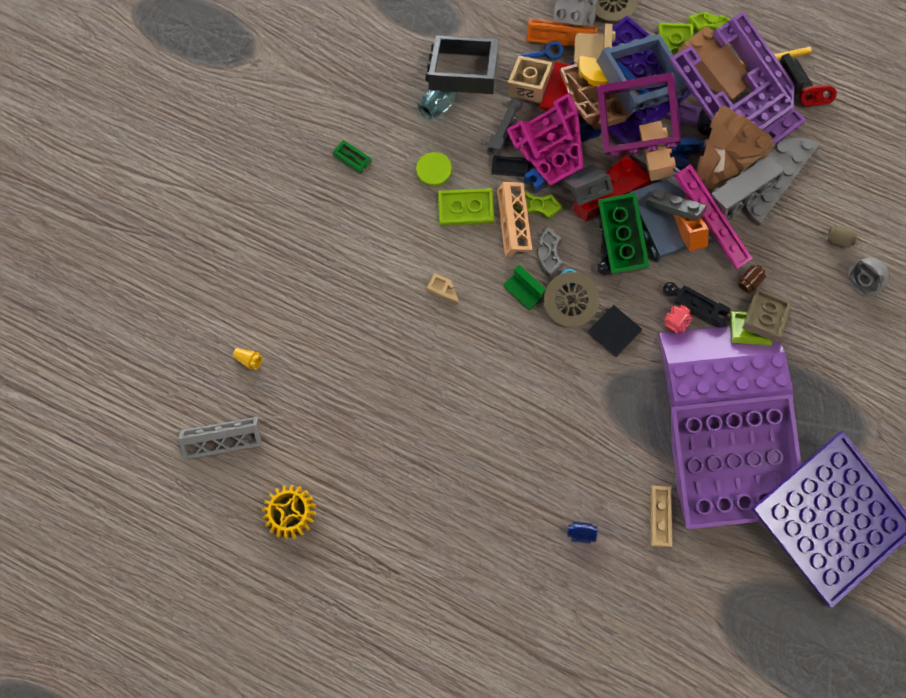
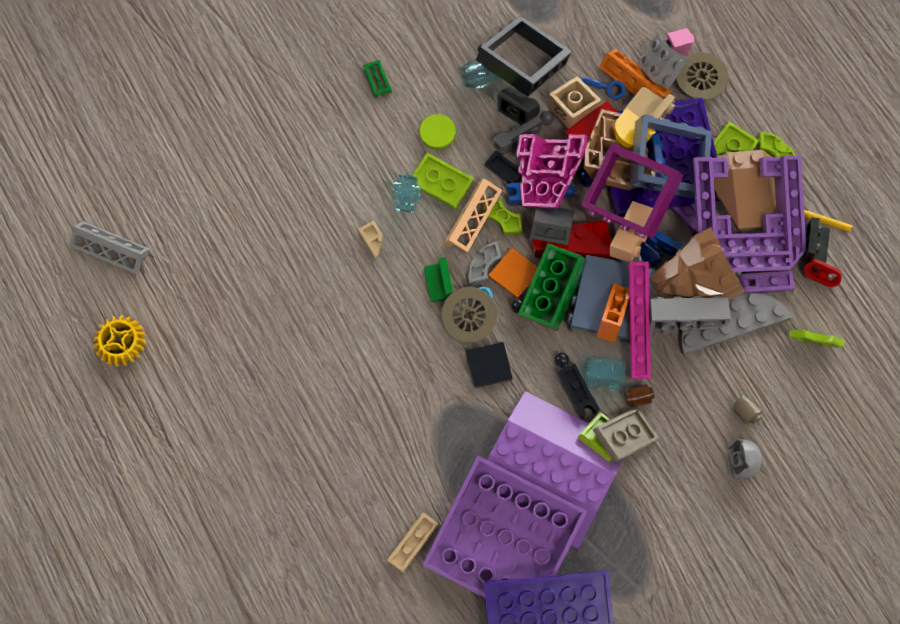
camera: 30 degrees right, 0 degrees up
yellow cone [233,348,263,370] -> none
clear blue brick [567,521,597,544] -> none
dark grey plate [646,189,706,222] -> none
coral head [663,305,692,334] -> none
none -> clear light blue brick [393,174,421,213]
none -> orange tile [488,248,538,299]
none -> pearl dark grey slope [497,86,540,125]
none -> clear light blue brick [584,357,626,390]
none -> lime tile [789,330,845,348]

